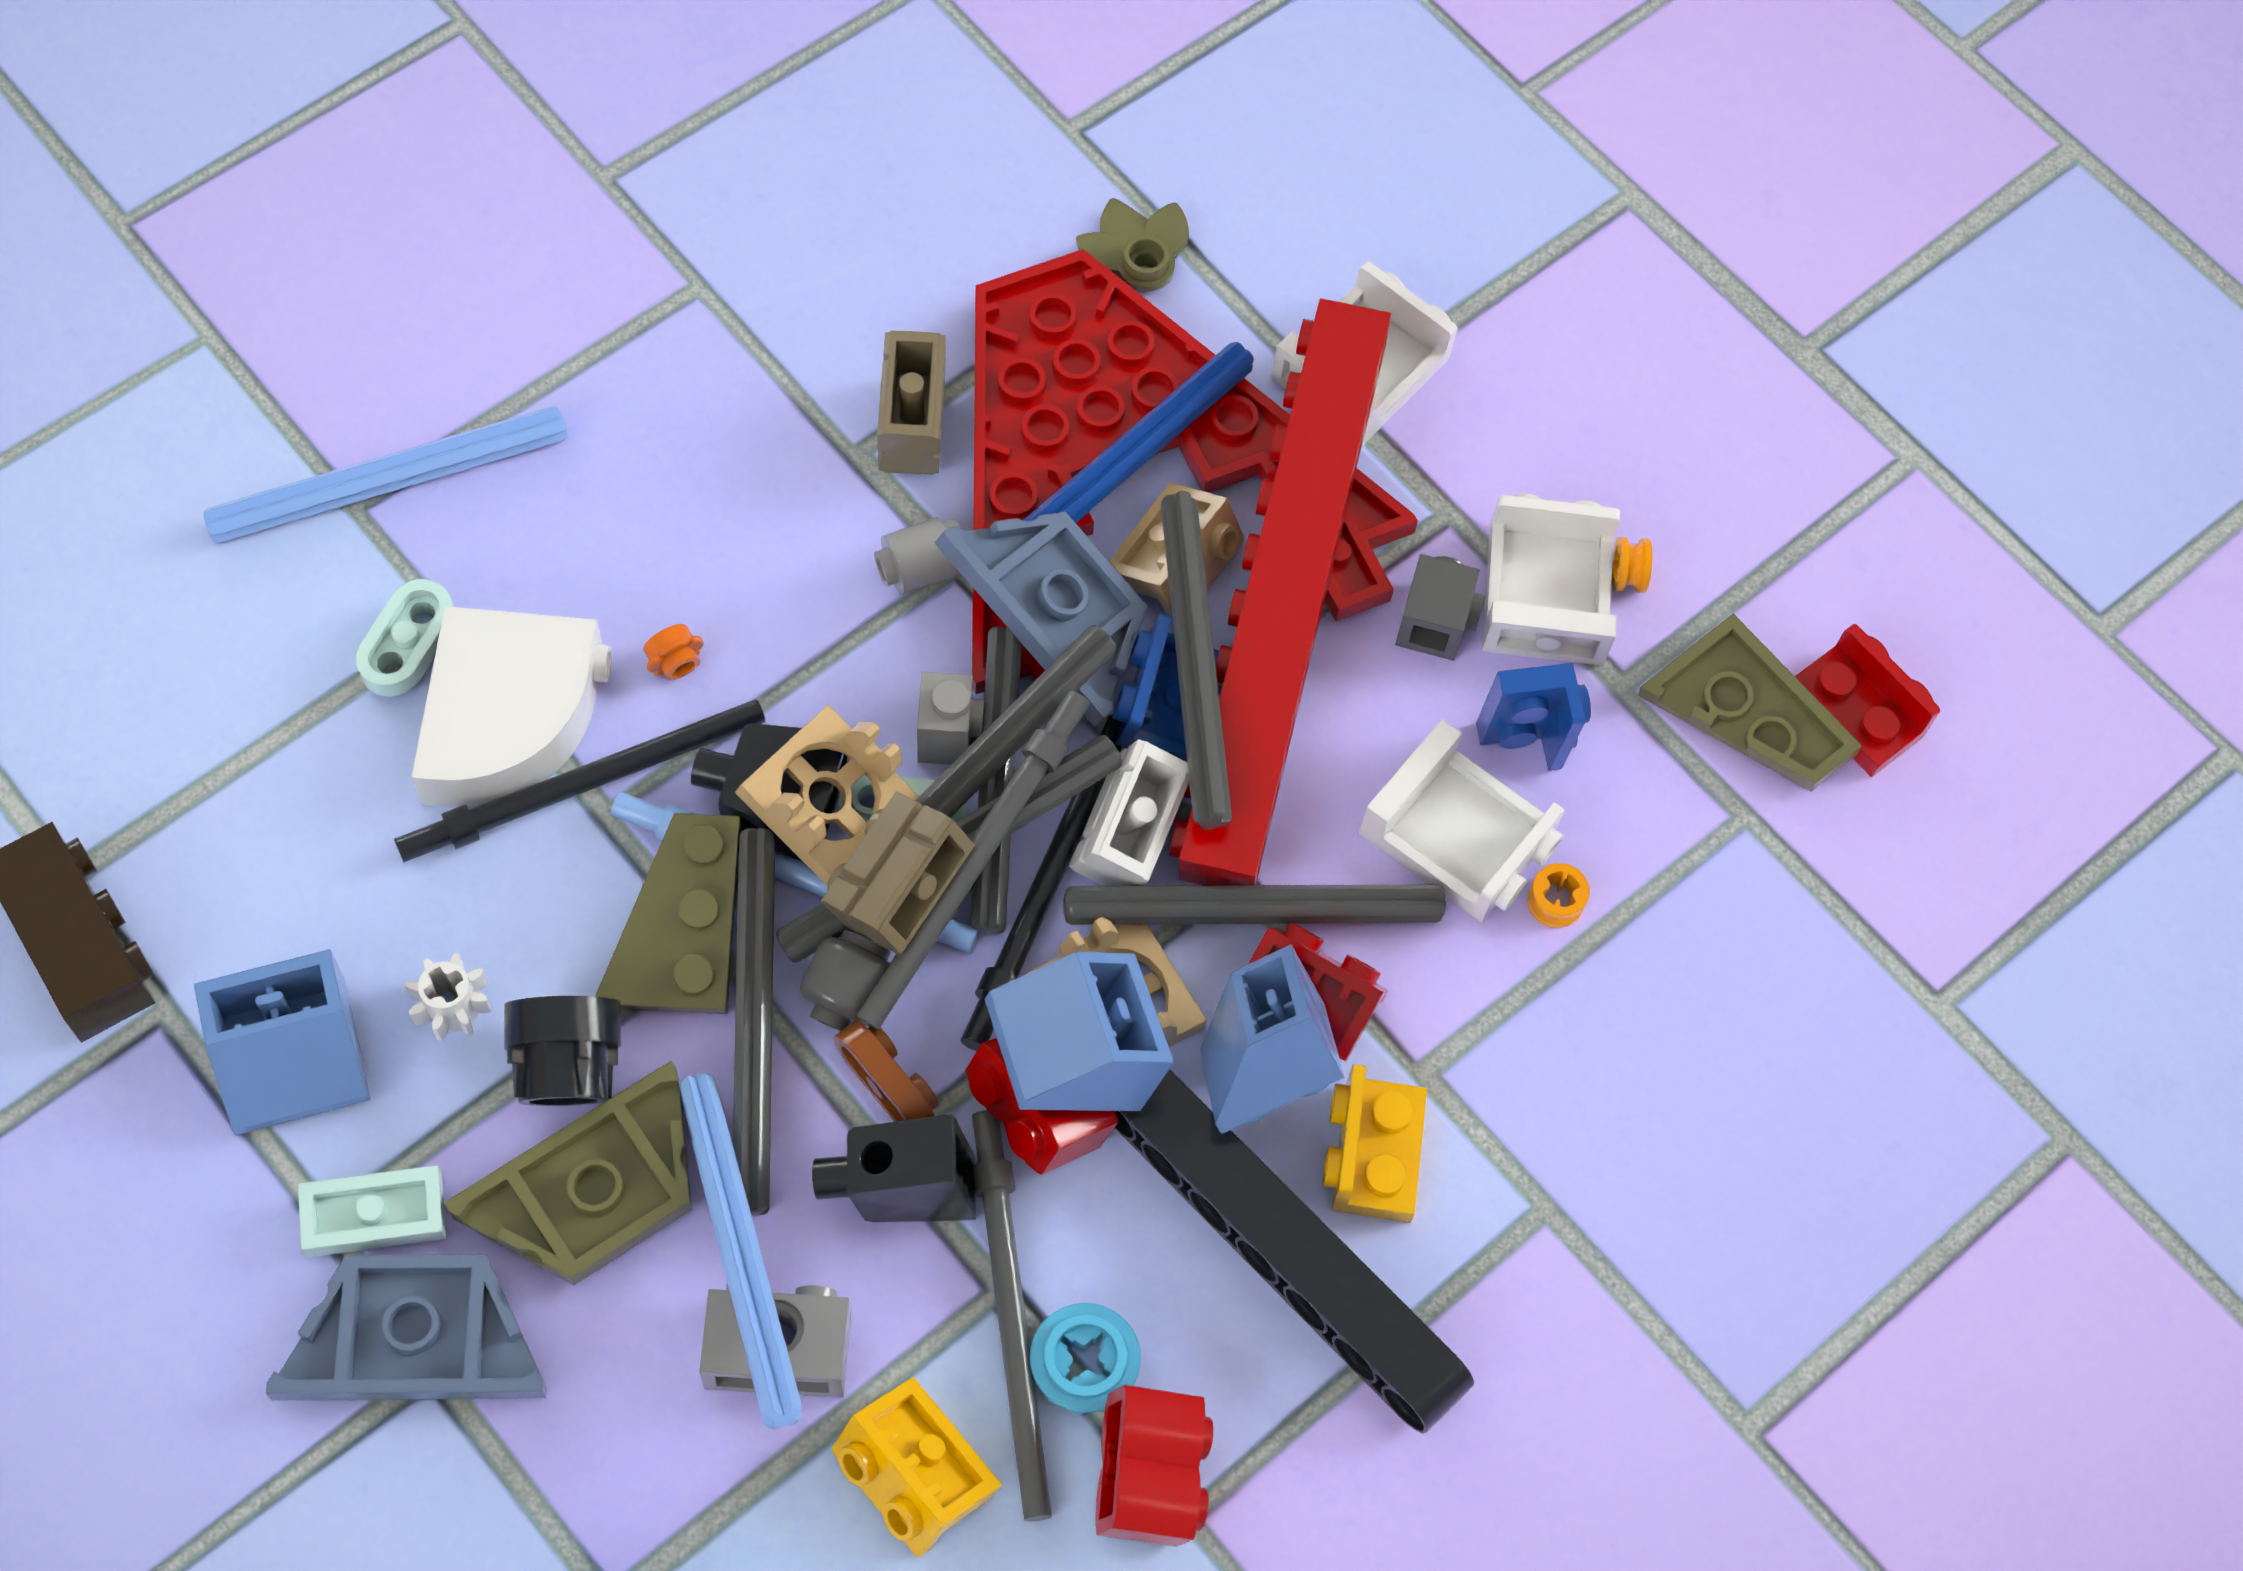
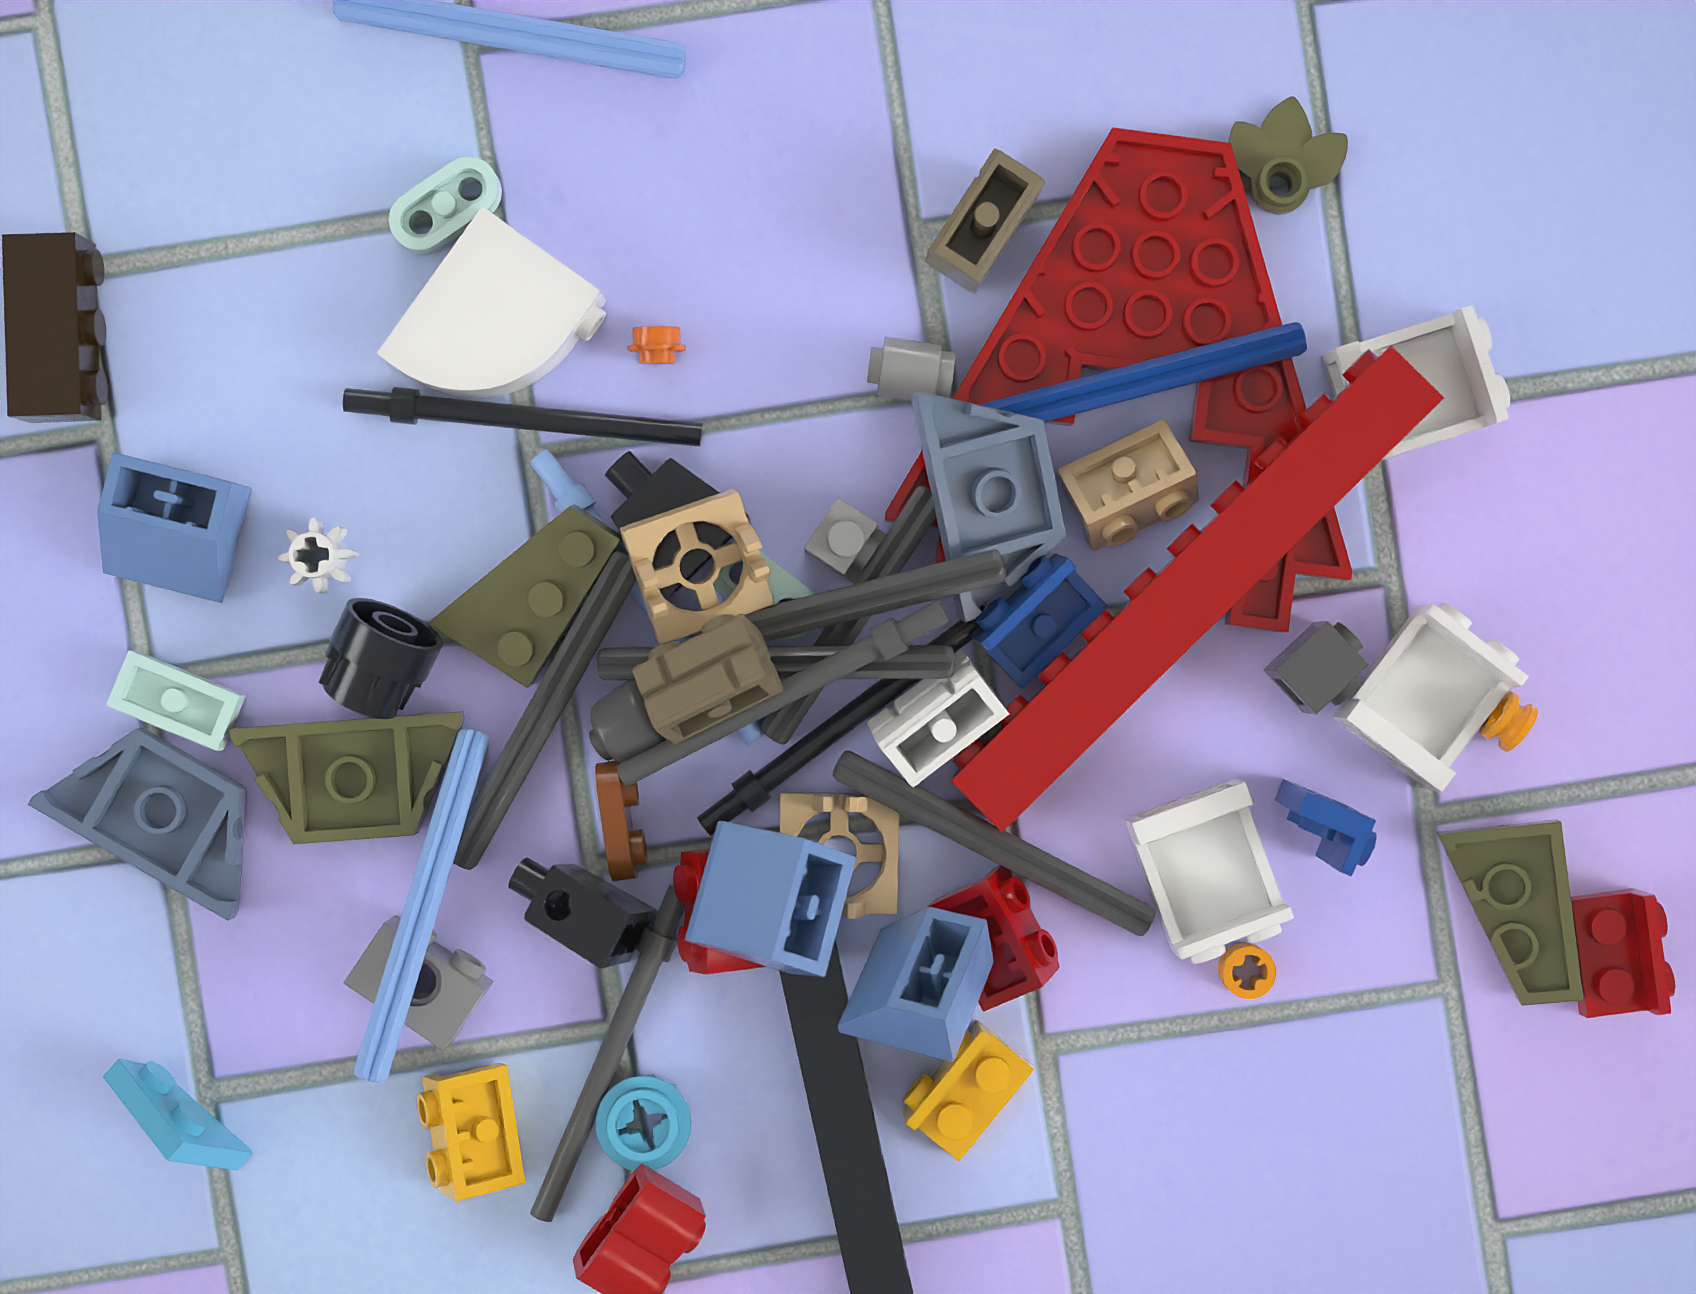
camera: 40 degrees right, 25 degrees up
dark grey axle [1161,491,1232,830] -> none

